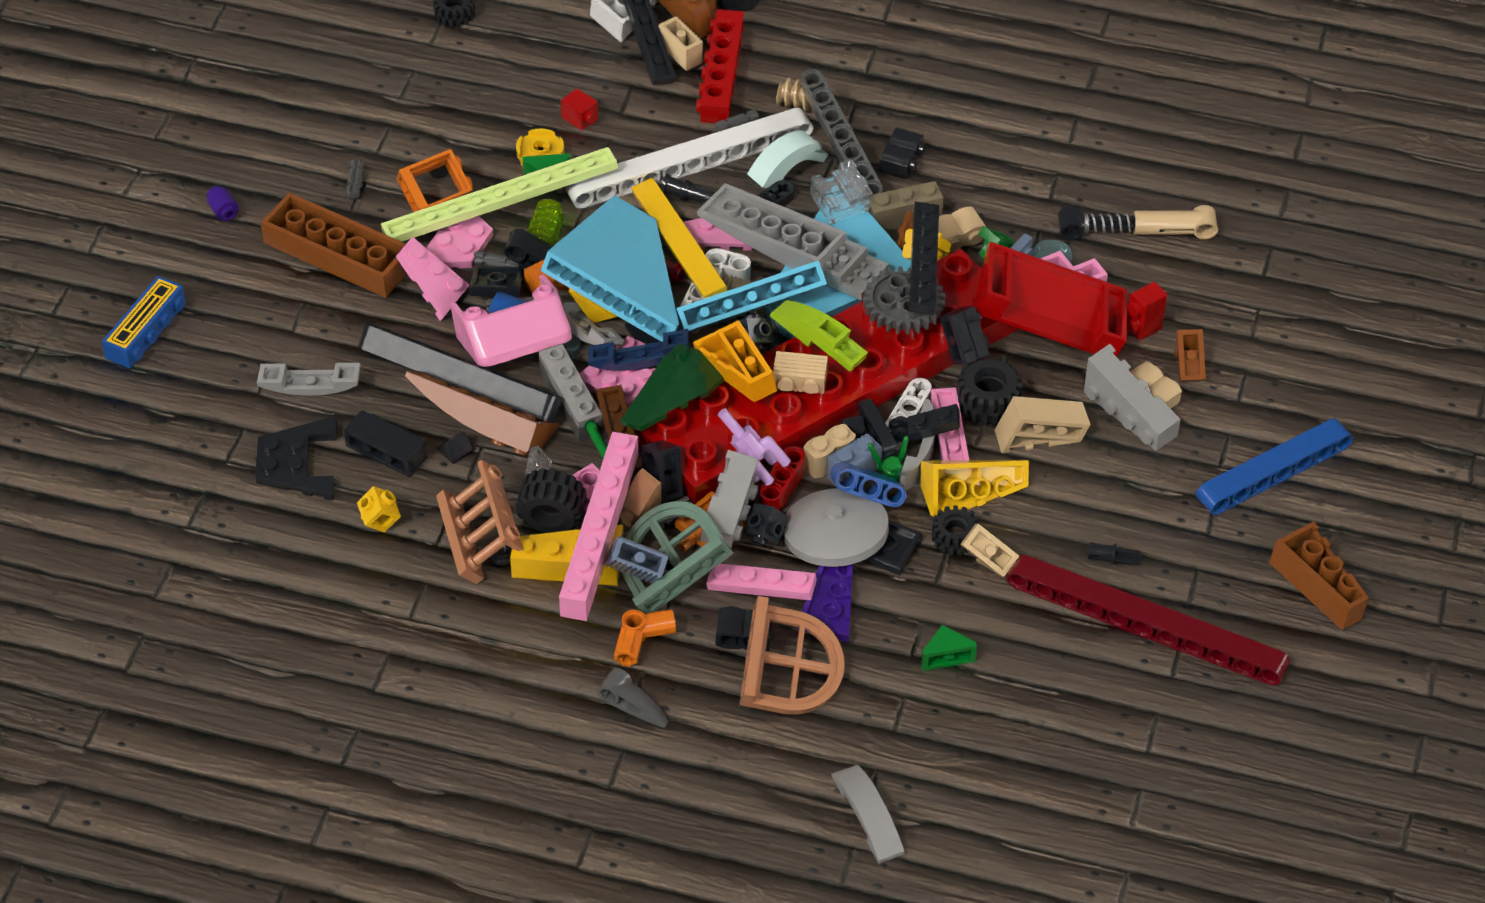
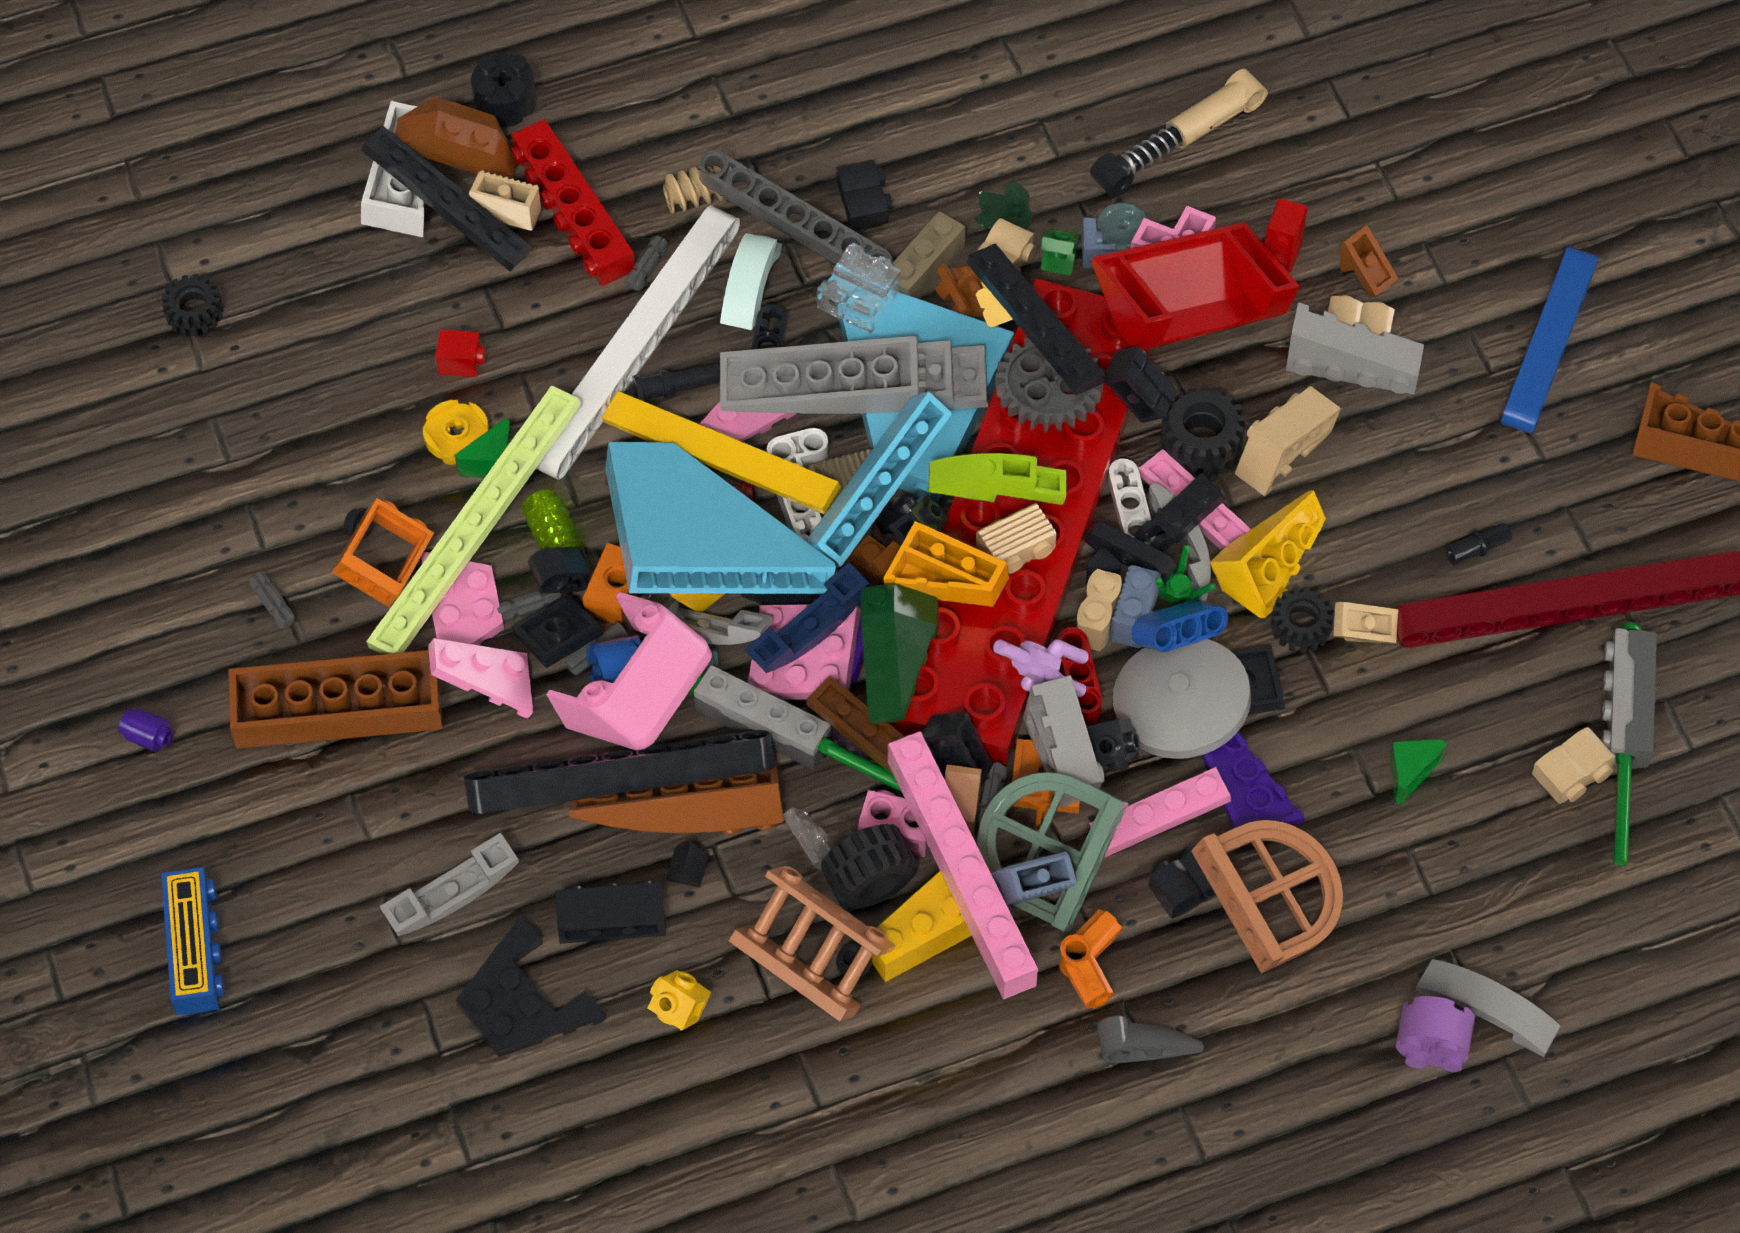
camera: 35 degrees left, 10 degrees up
none -> clear green plate [975,180,1032,230]
none -> medium lavender brick [1396,996,1475,1072]
none -> tan brick [1532,727,1615,804]
none -> piece [1601,622,1657,866]

